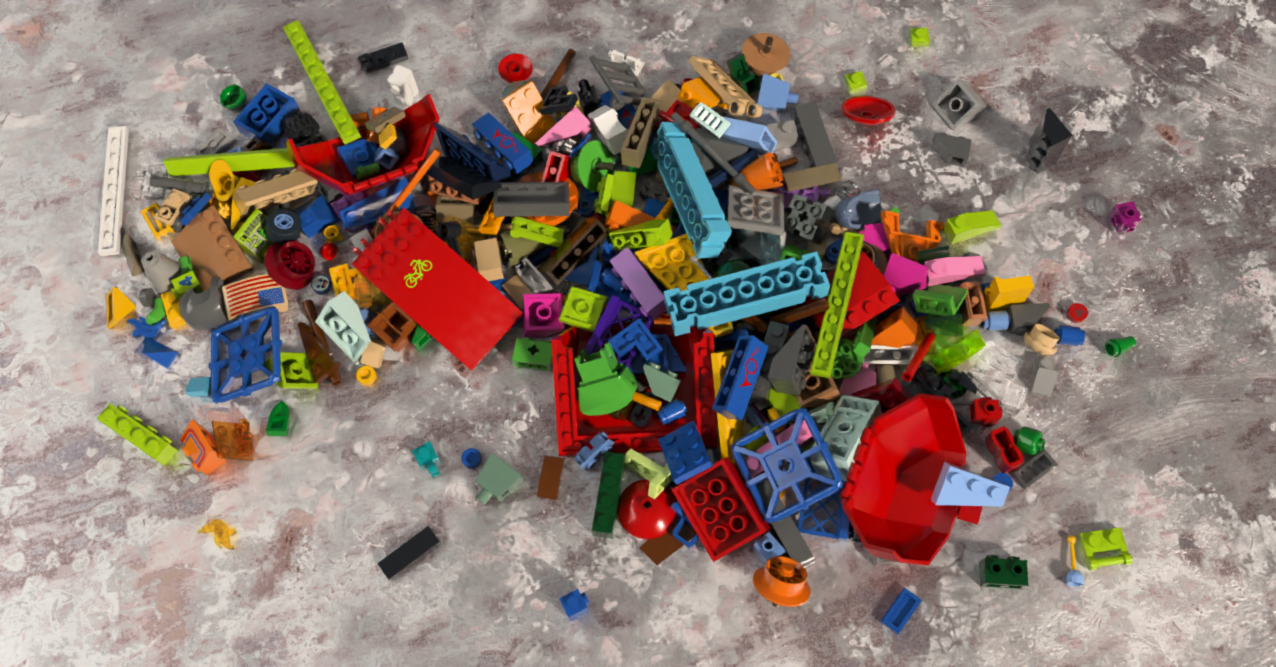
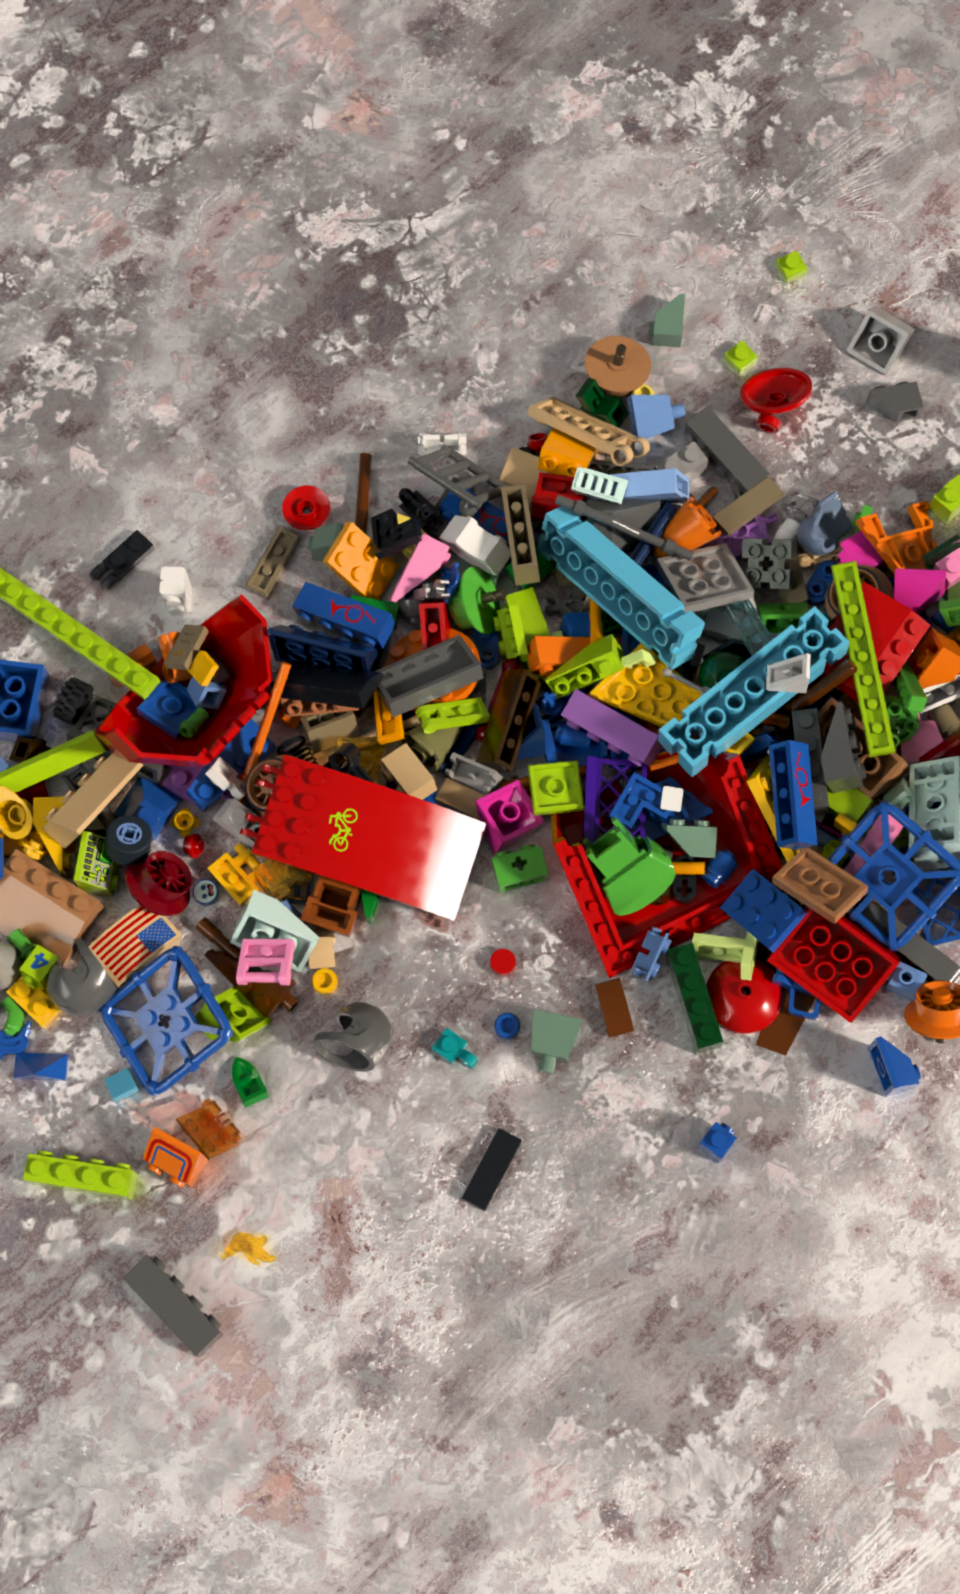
camera: 25 degrees left, 5 degrees up
none -> dark grey brick [123,1255,223,1358]
none -> white plate [205,757,246,801]
none -> bright pink plate [236,939,295,986]
none -> dark tan tile [245,526,301,599]
none -> dark grey piece [313,1002,394,1072]
none -> red tile [490,949,516,976]
none -> yellowish green tile [621,649,656,668]
none -> sand green slope [648,294,685,348]
none -> white sticker [660,786,683,812]
none -> red tile [756,414,781,434]
none -> white slope [766,653,811,693]
none -> medium nougat plate [772,848,868,924]
none -> blue slope [868,1036,921,1097]

